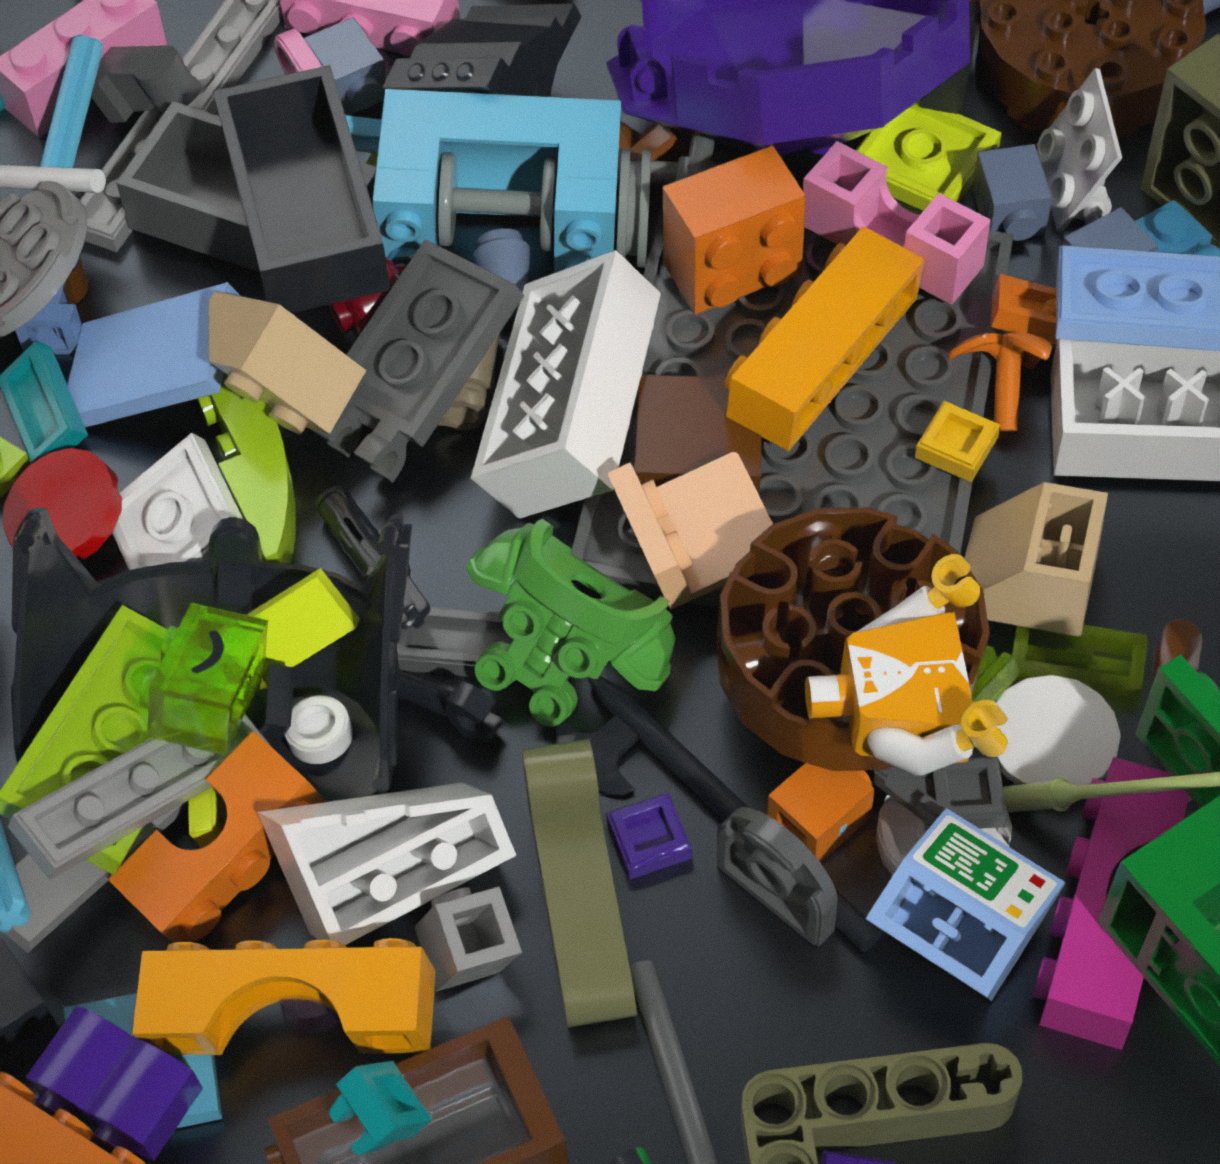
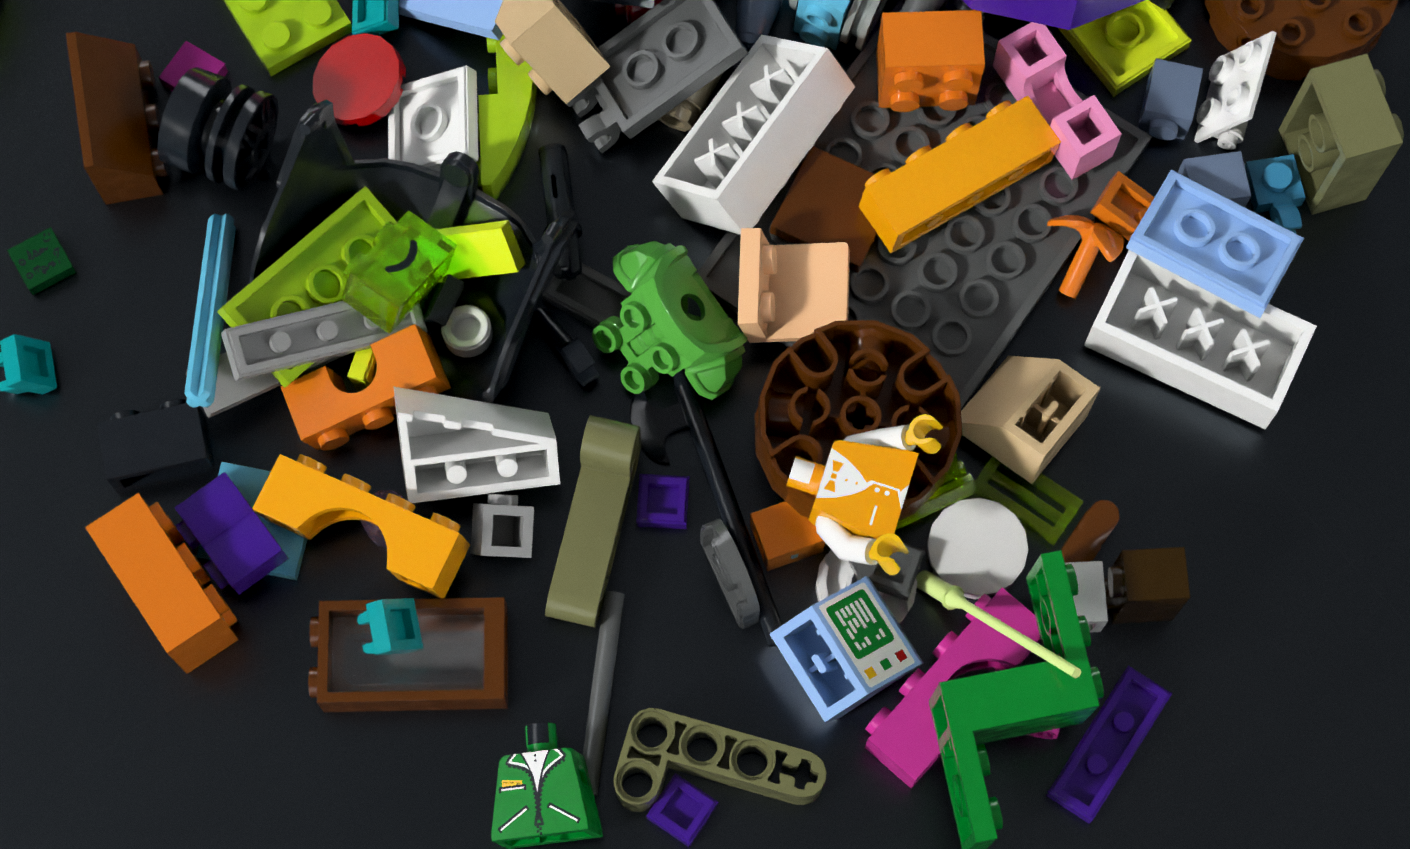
camera: 20 degrees right, 15 degrees up
yellow tile [915,401,1000,482] -> none

